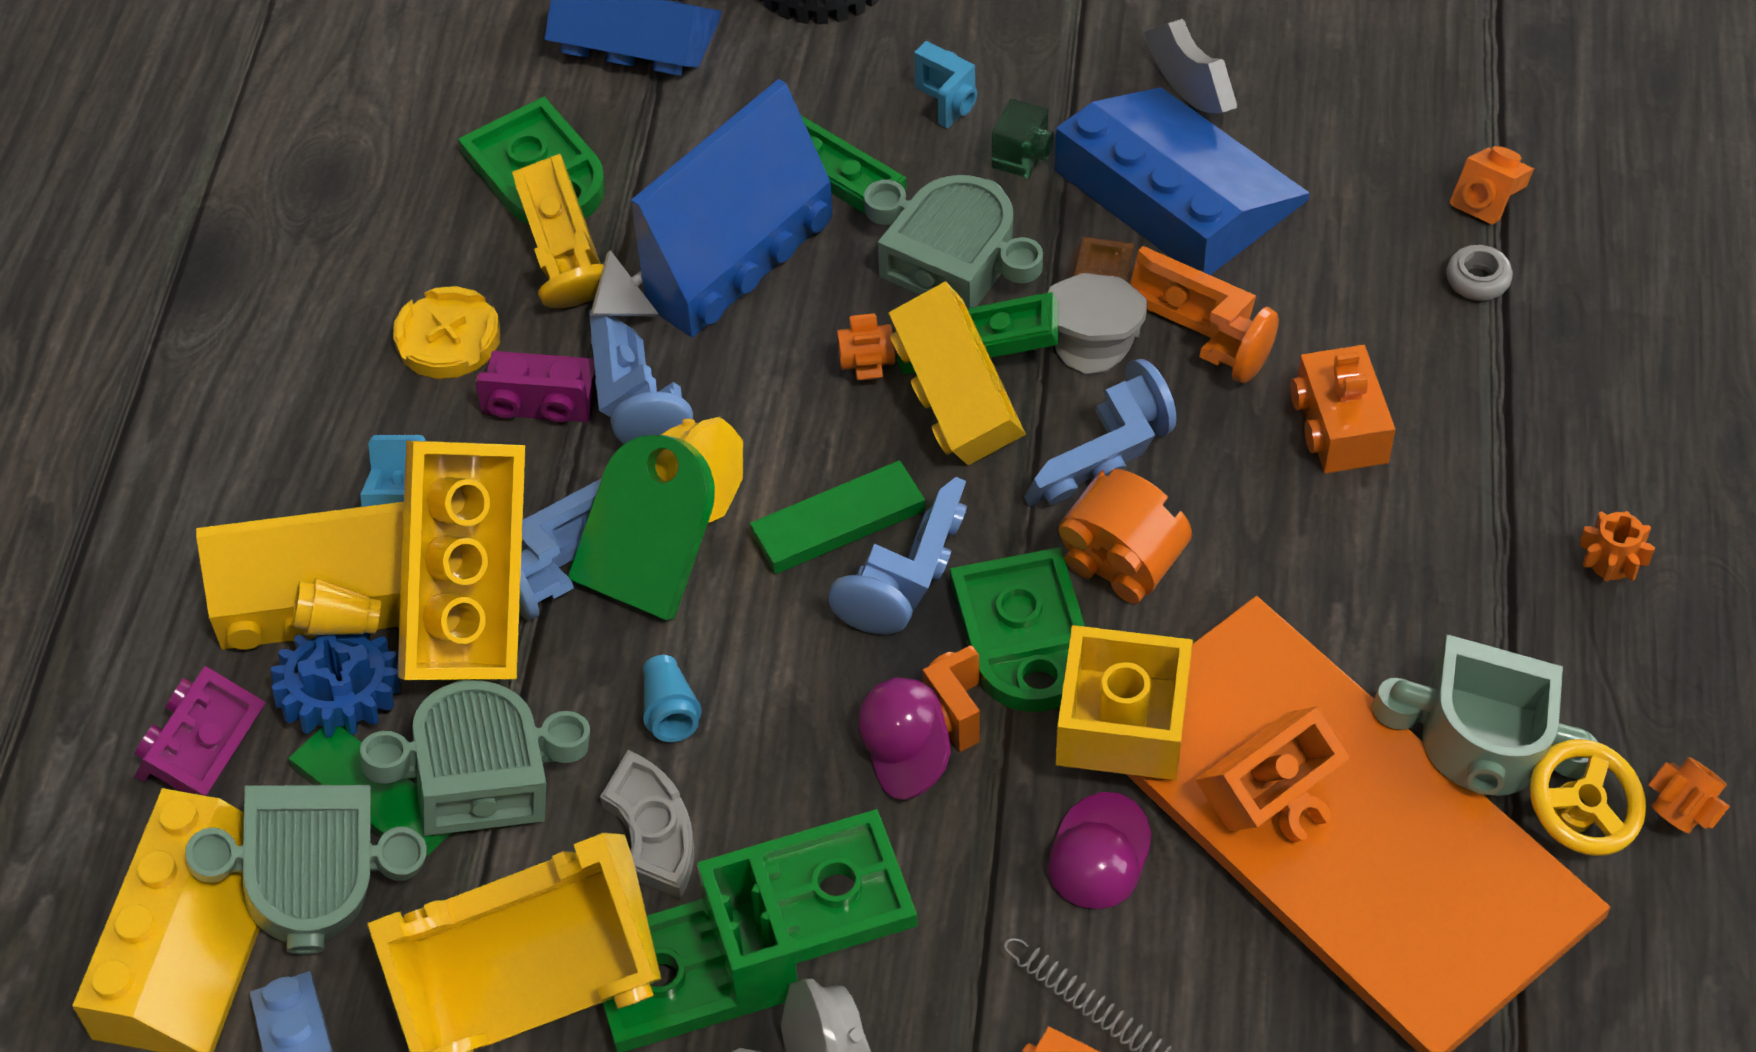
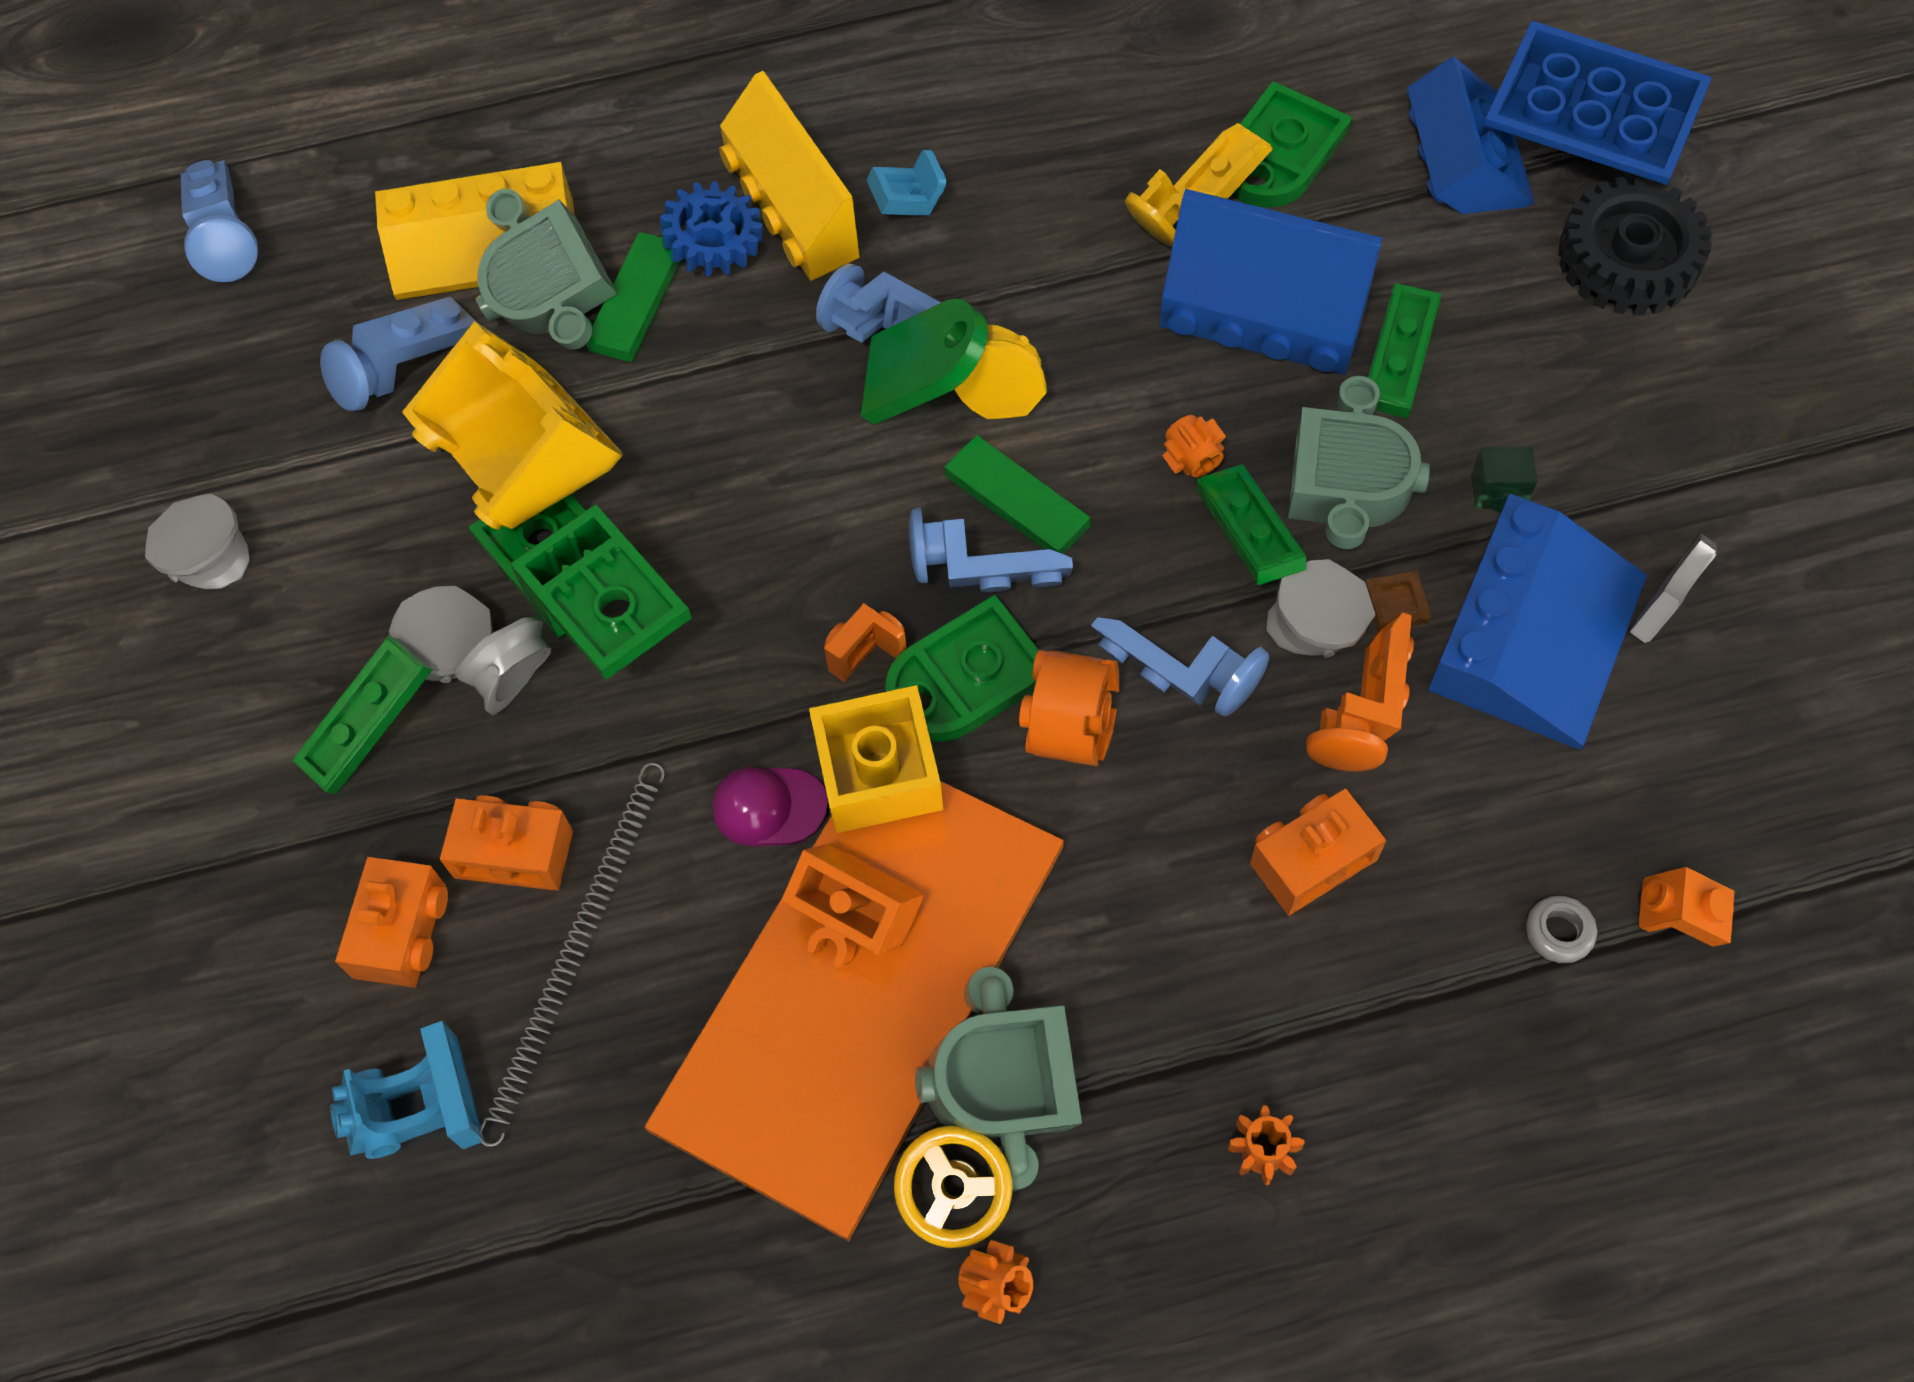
camera: 70 degrees right, 10 degrees up
magenta bracket [134,666,266,796] -> none
yellow cone [292,578,381,636] -> none
sand green piece [360,680,590,836] -> none
yellow tile [393,286,500,379] -> none
yellow brick [398,441,525,680] -> none
magenta bracket [475,351,596,422] -> none
medium blue piece [589,309,693,444] -> none
light grey piece [590,250,658,316] -> none
light grey tile [600,750,694,899] -> none
dark azure cone [643,655,702,742] -> none
magenta cap [858,677,951,800] -> none
yellow brick [889,281,1026,466] -> none
dark azure bracket [914,41,977,128] -> none

